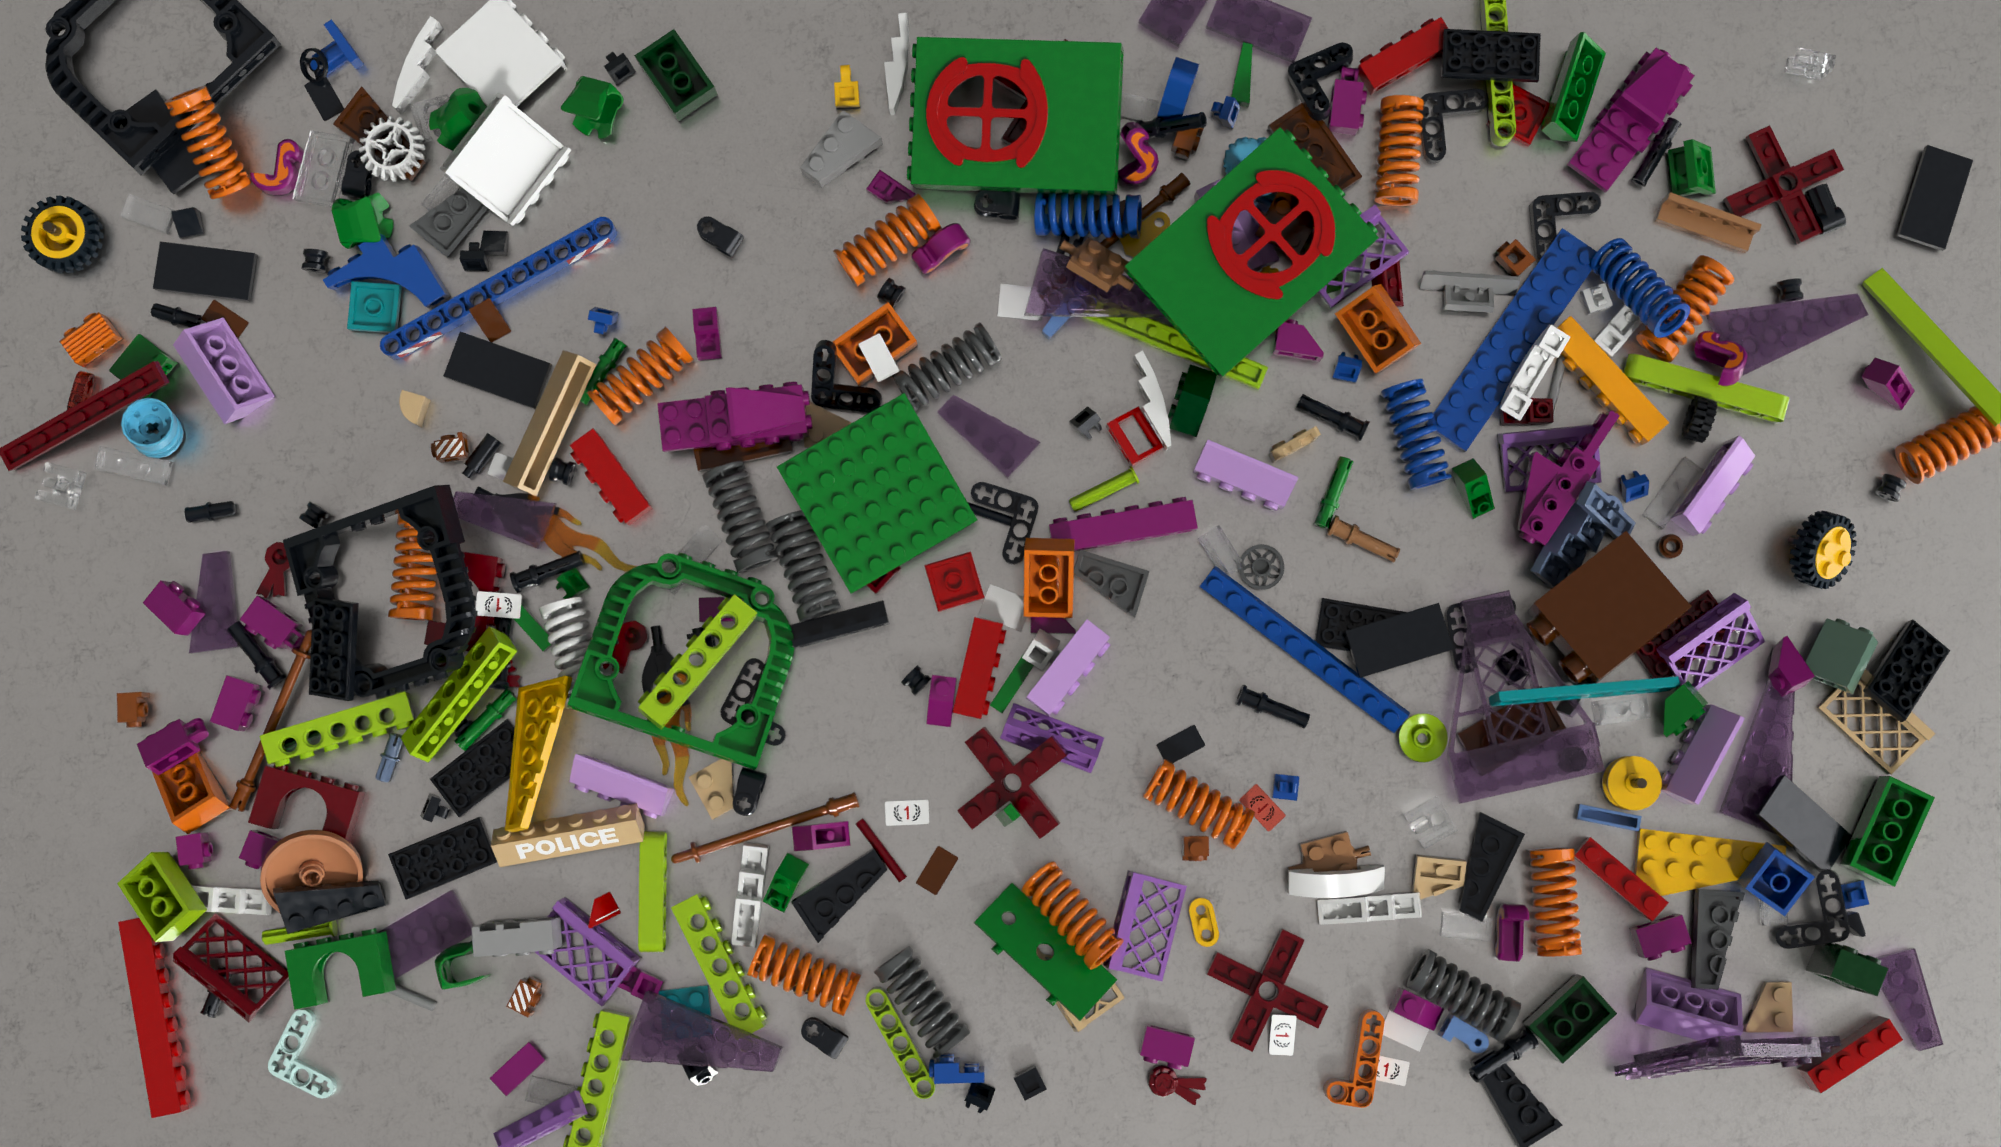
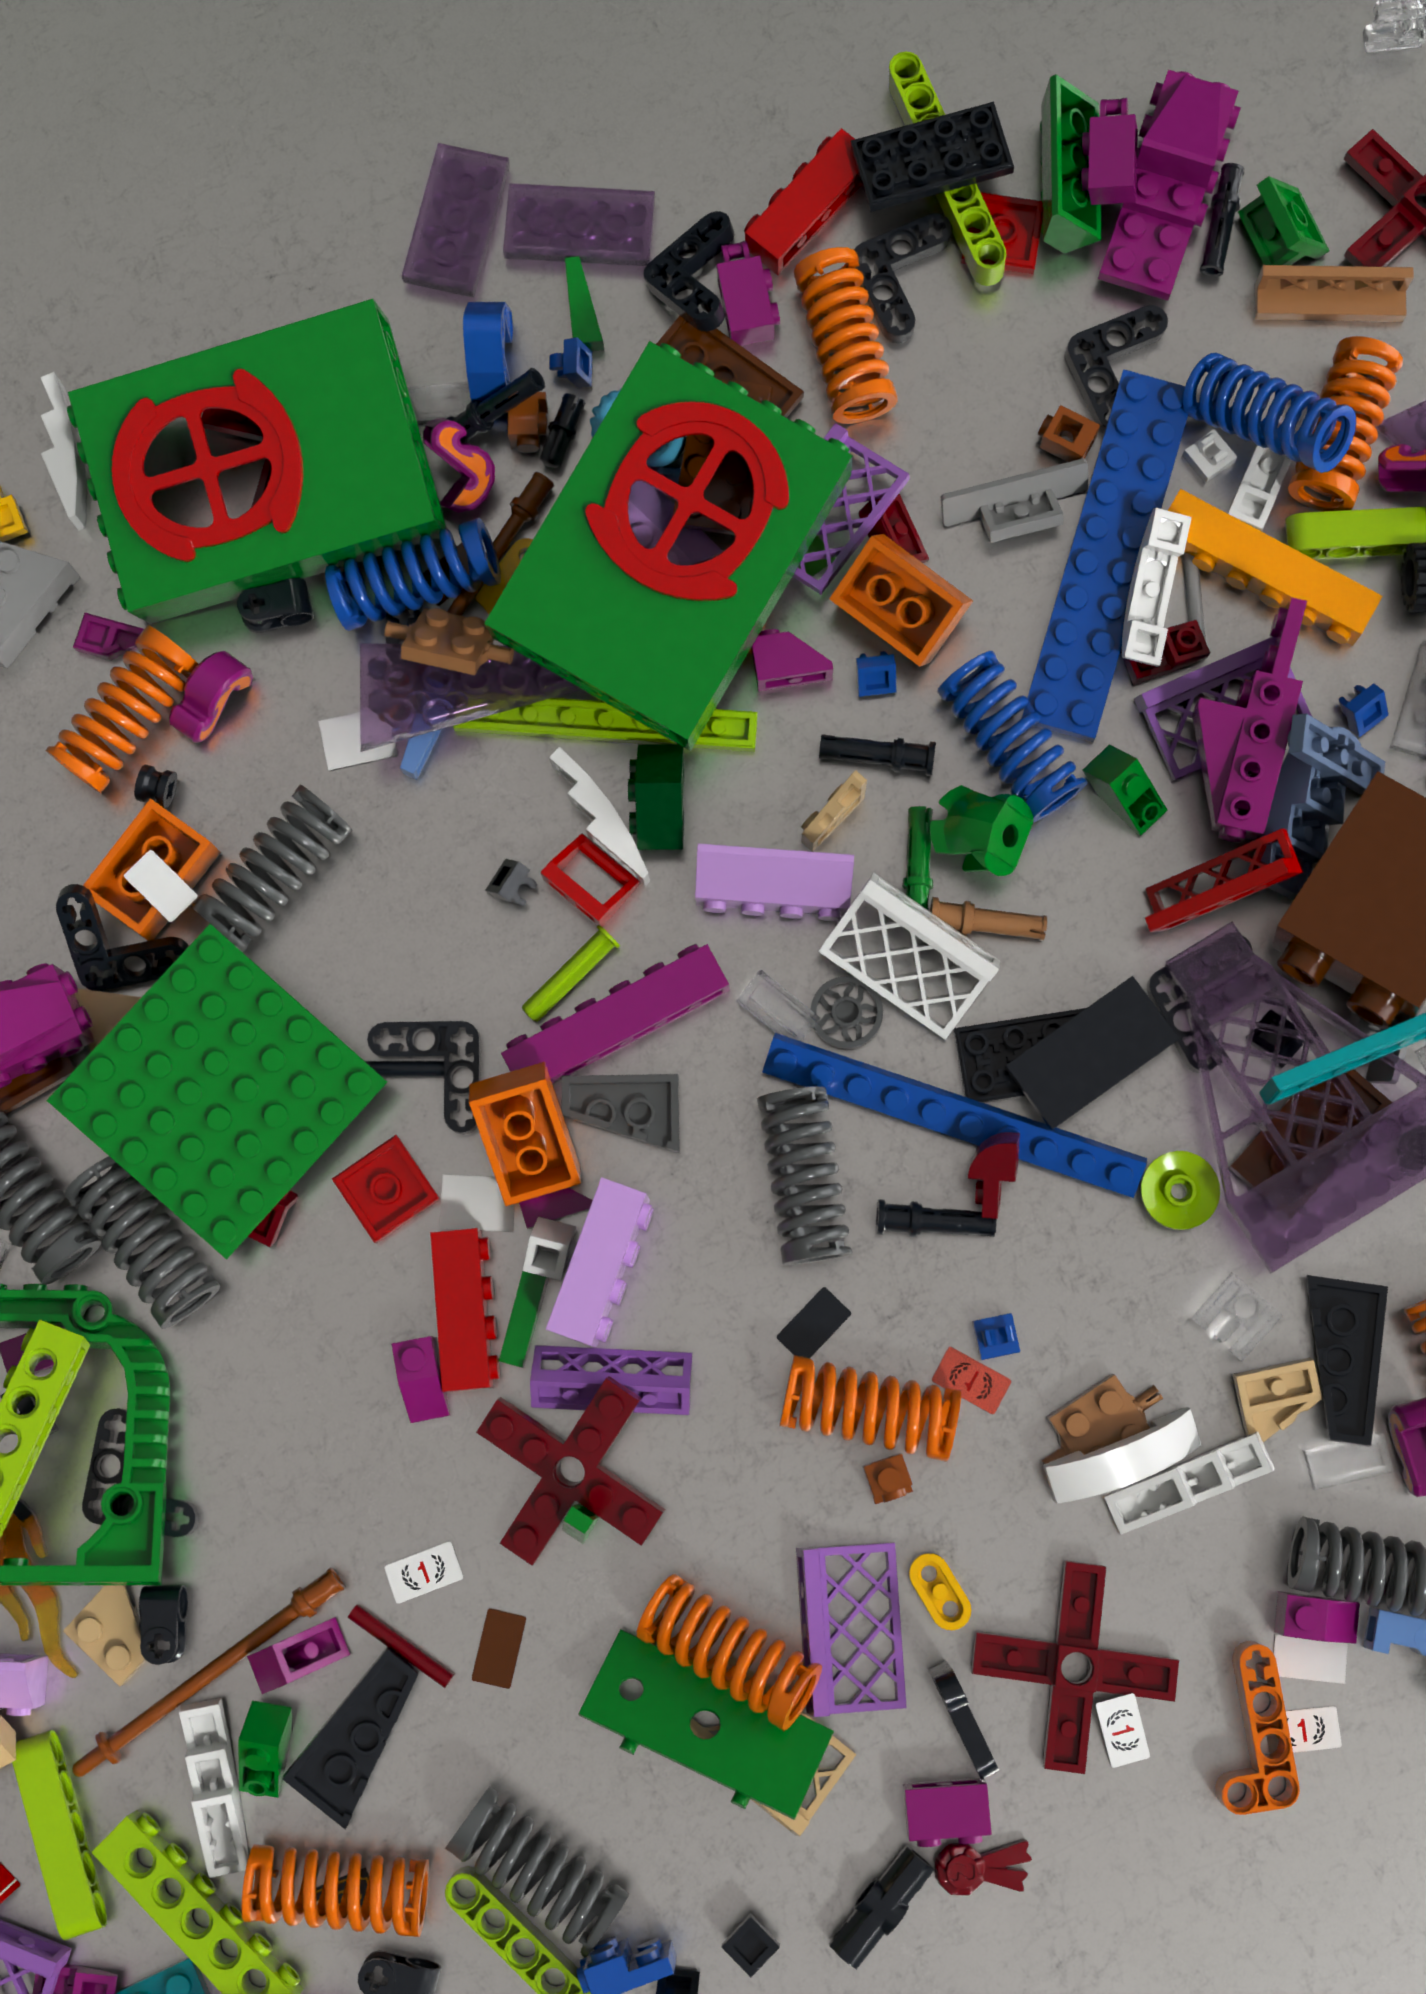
camera: 10 degrees left, 5 degrees down
black fence [790,600,890,649] -> none
black wheel [901,665,931,696] -> none
clear purple wing [937,395,1041,478] -> none
none -> black axle [540,393,586,468]
none -> dark grey piece [757,1086,853,1265]
none -> white fence [818,872,1000,1040]
none -> black piece [829,1845,934,1970]
none -> black beam [928,1661,999,1780]
none -> green piece [930,785,1034,876]
none -> dark red brick [968,1132,1020,1219]
none -> magenta brick [1082,98,1138,205]
none -> red fence [1145,828,1303,932]

